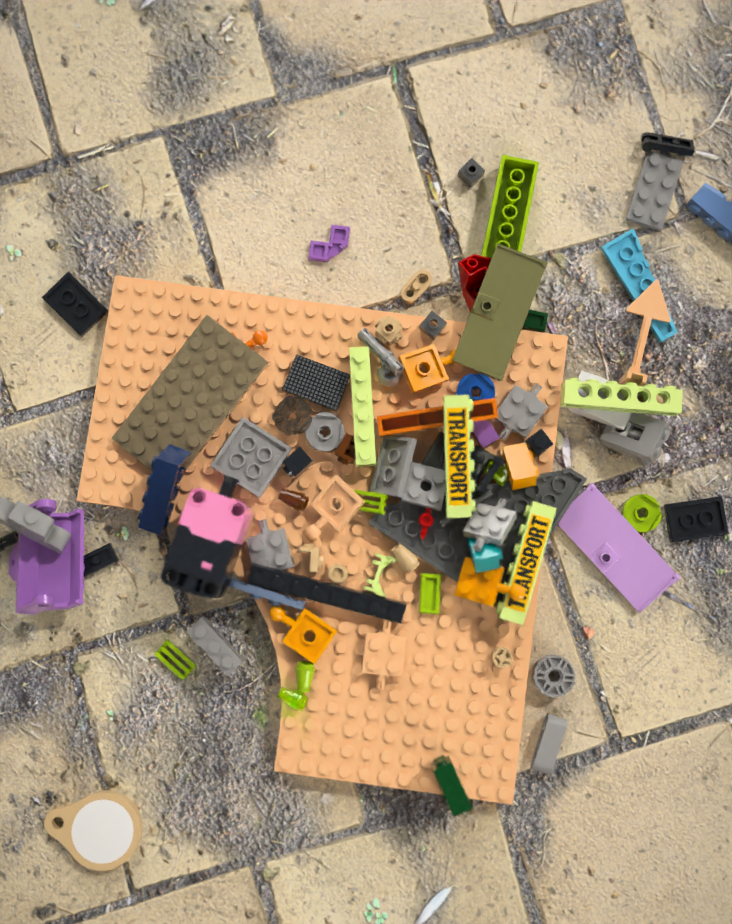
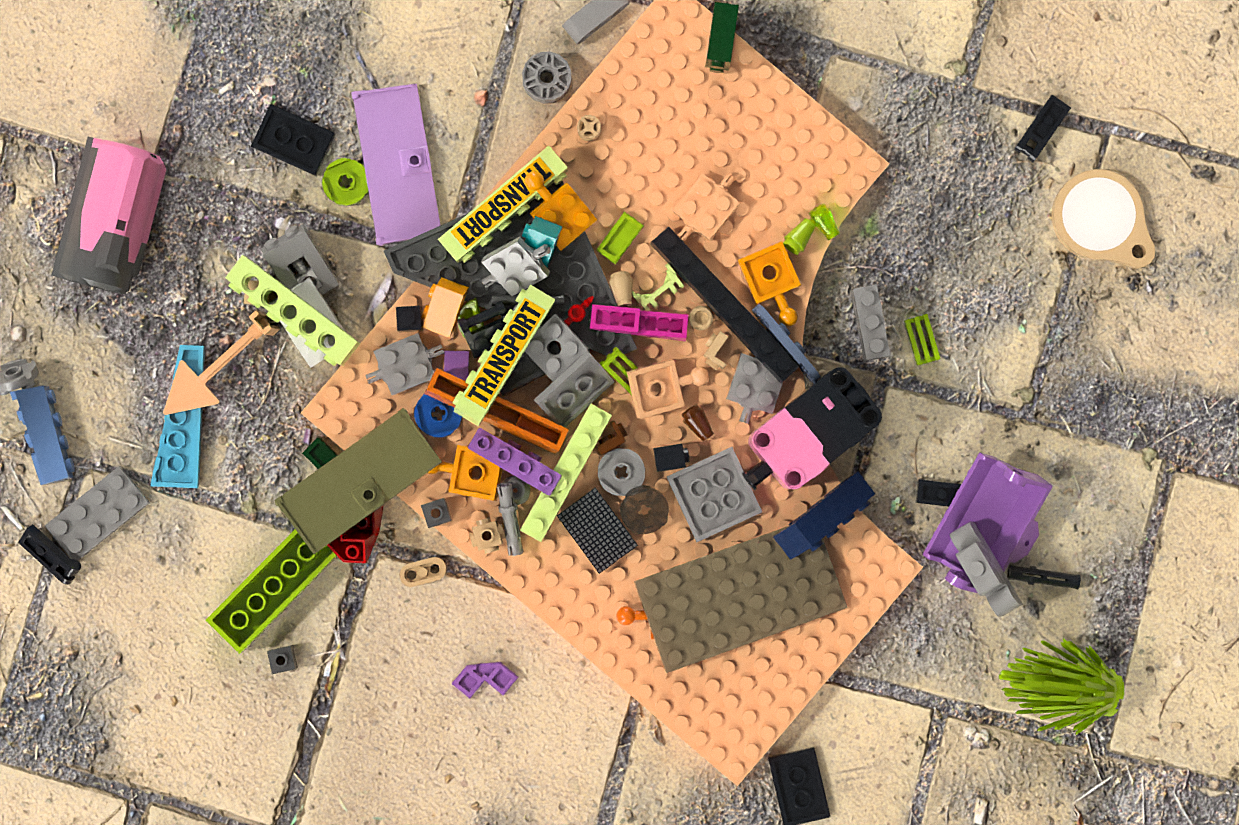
camera: 150 degrees left, 5 degrees up
none -> medium lavender bracket [468,428,562,496]
none -> dark pink slope [590,304,688,342]
none -> black plate [1013,95,1071,163]

